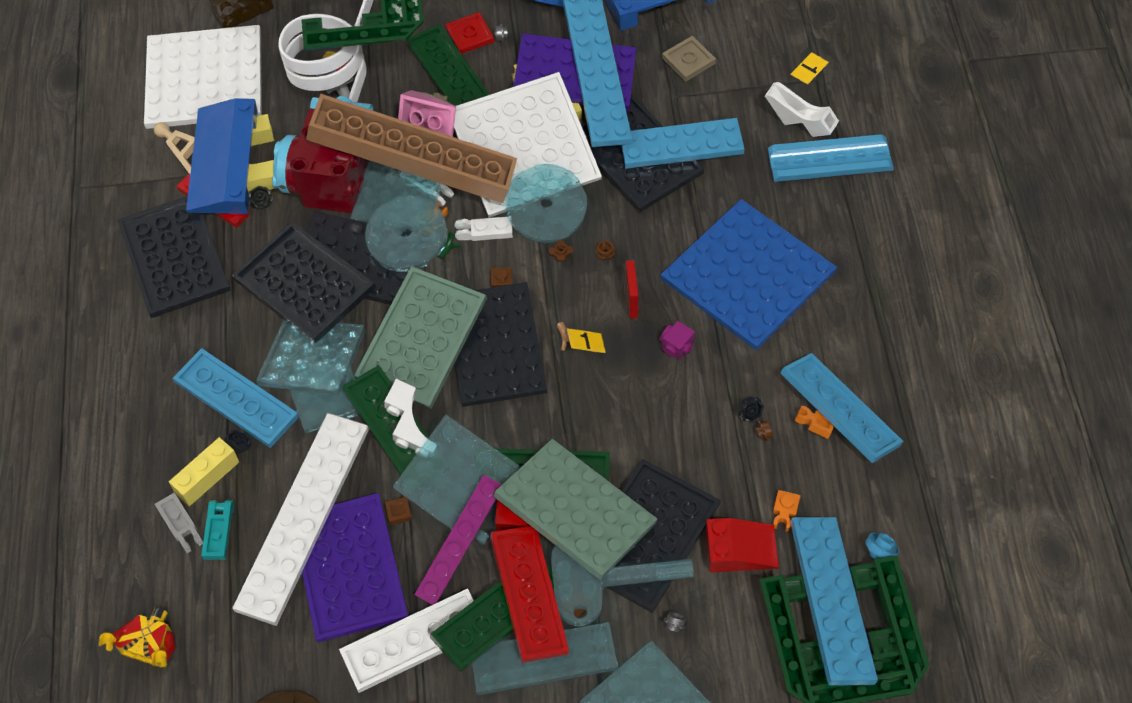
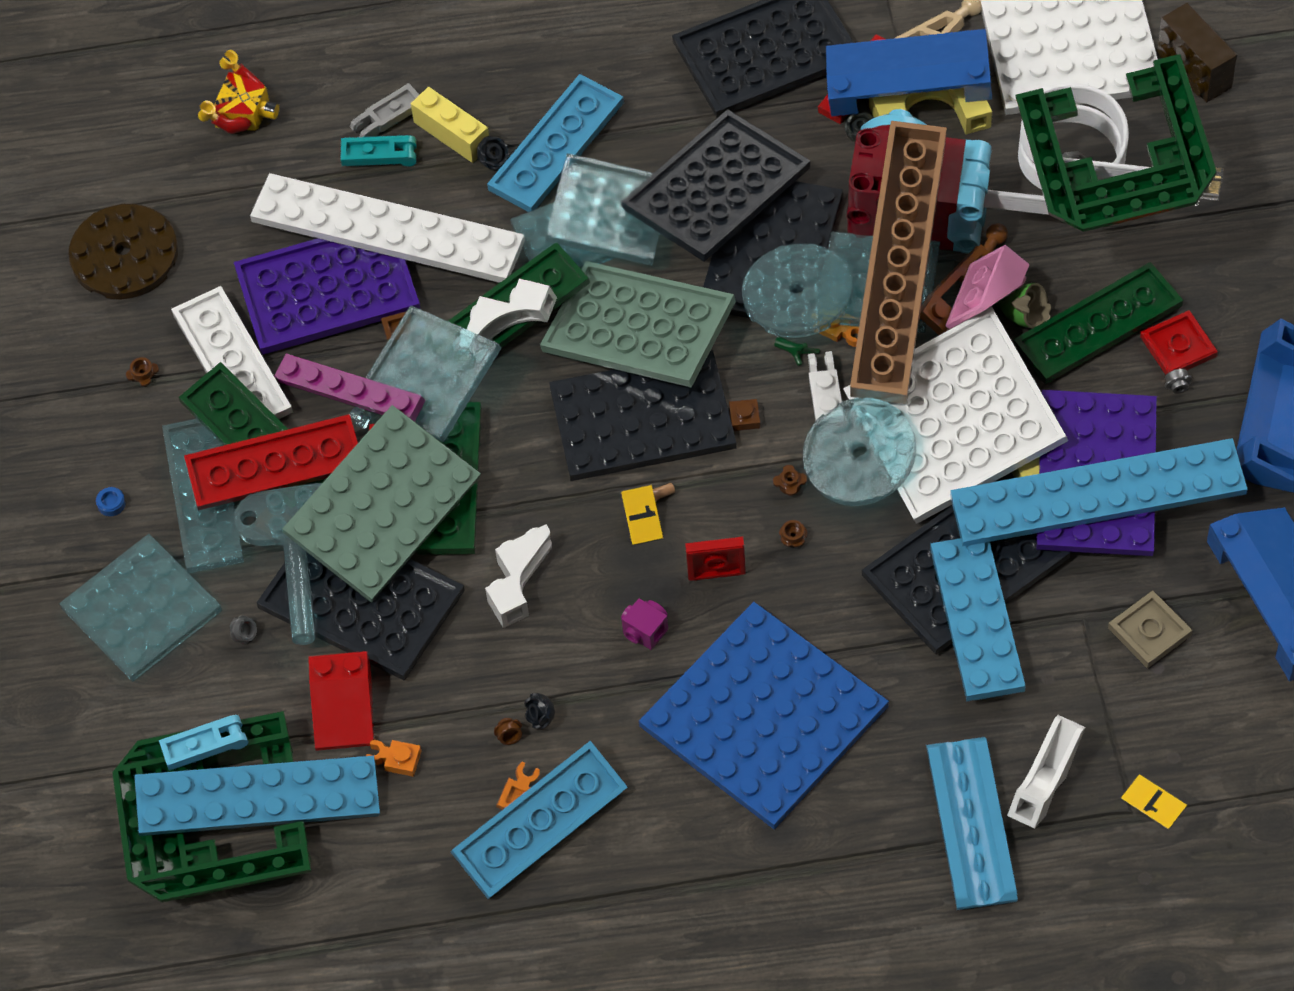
camera: 90 degrees right, 0 degrees up
dark azure plate [865,533,899,559] -> none
none -> medium azure plate [159,715,248,771]
none -> white arch [485,525,552,628]

